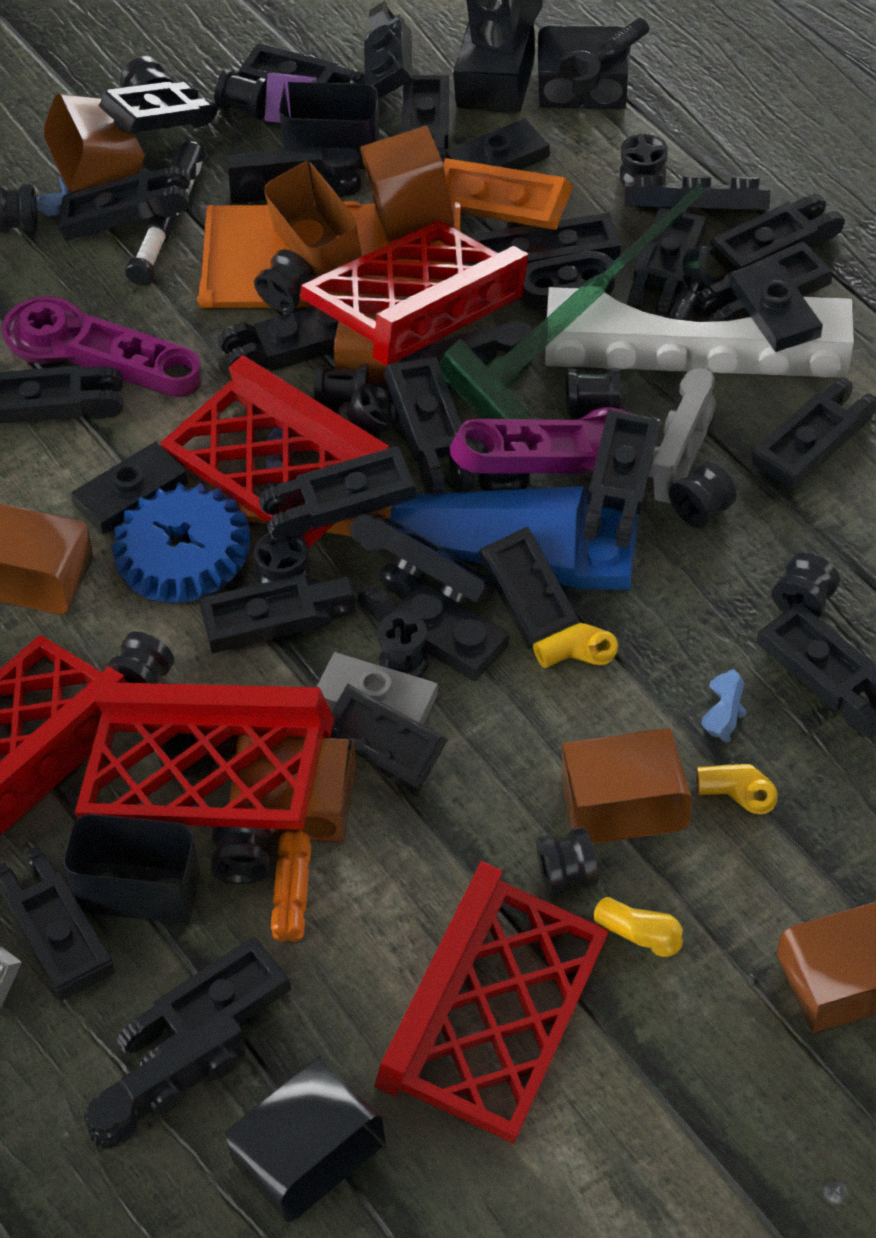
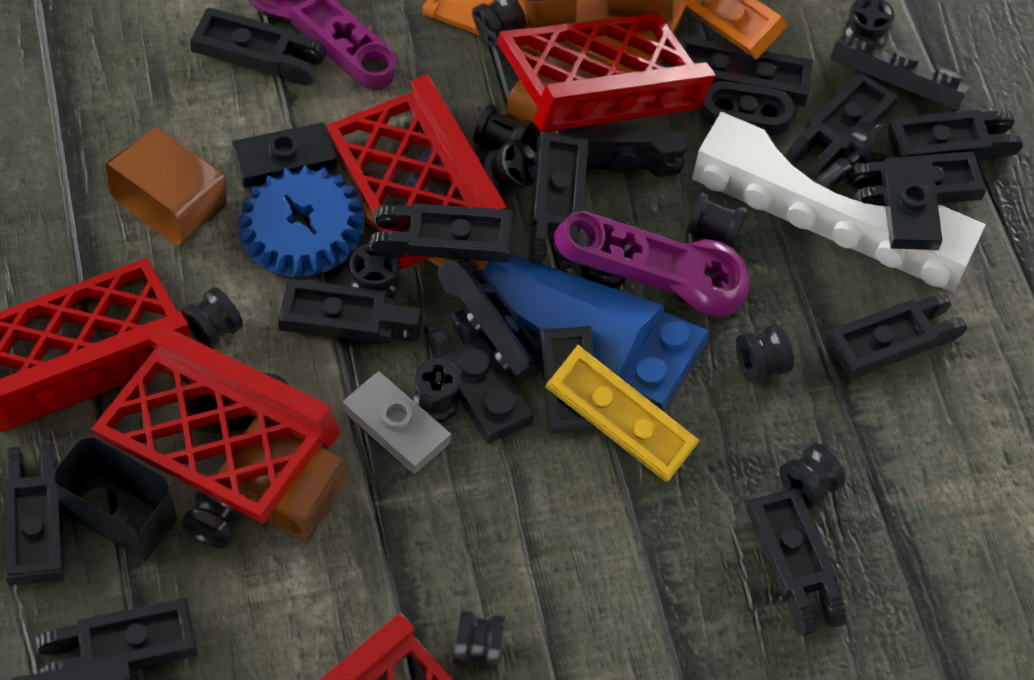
camera: 15 degrees right, 5 degrees up
black hinge [217,306,339,371] -> none
orange axle [271,831,311,942] -> none
black plate [330,683,448,789] -> none
clear green piece [439,184,706,419] -> none
yellow arm [533,623,619,668] -> none
dark orange piece [561,728,692,844] -> none
black hinge [583,409,661,548] -> none
light grey hinge [649,367,716,503] -> none
yellow arm [696,764,778,815] -> none
medium blue piece [701,669,746,743] -> none
none -> yellow tile [545,345,700,482]

